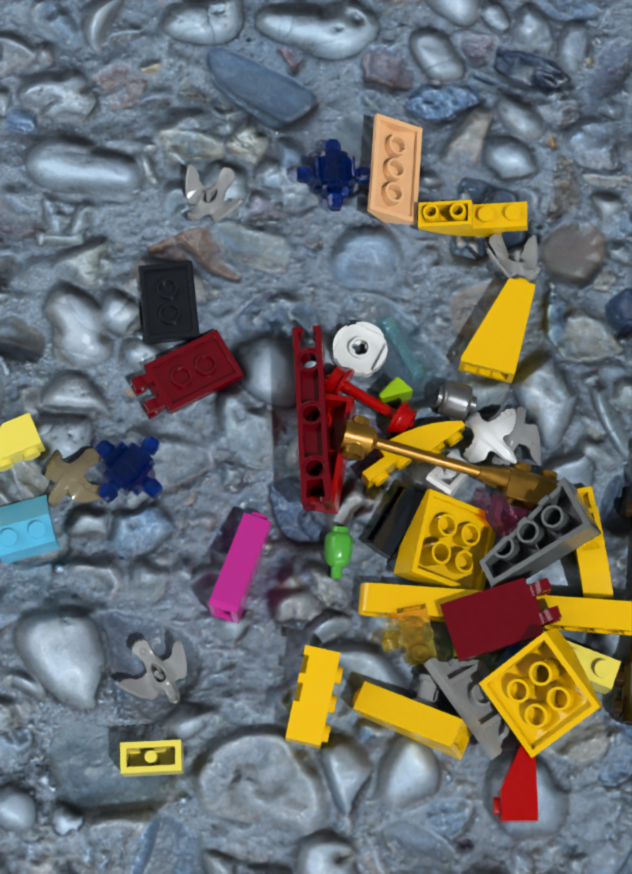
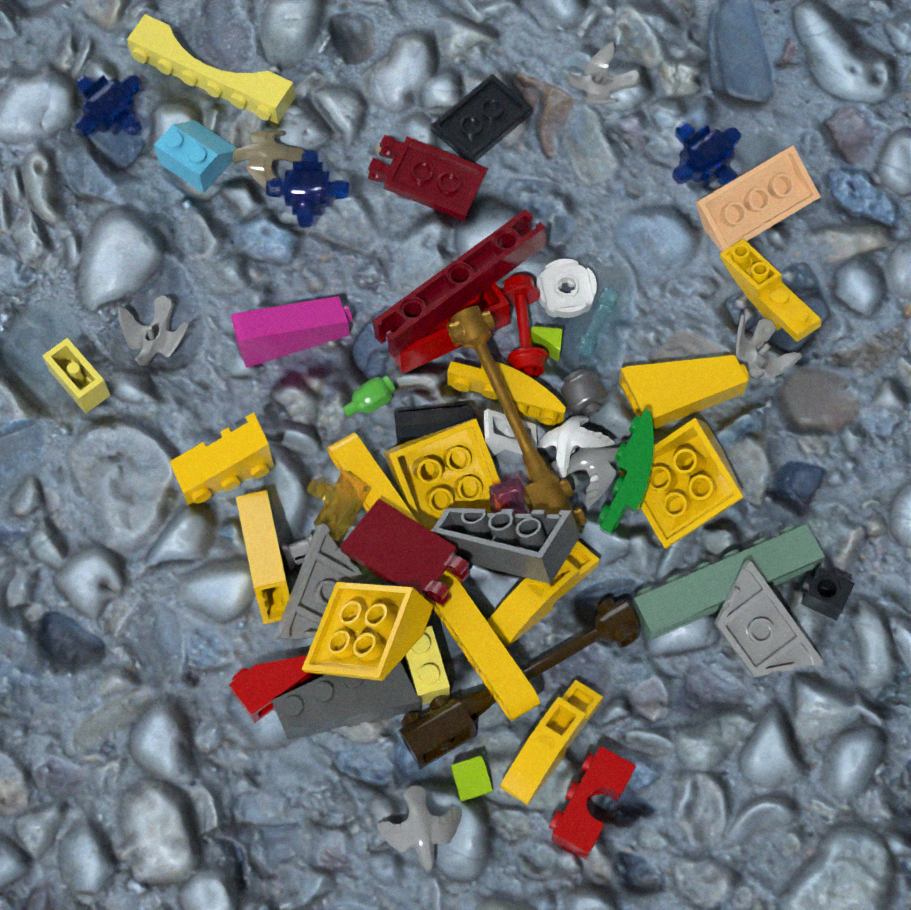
camera: 55 degrees right, 5 degrees down
none -> dark grey wedge [271,662,421,740]
none -> green slope [597,409,655,537]
none -> yellow slope [619,418,745,549]

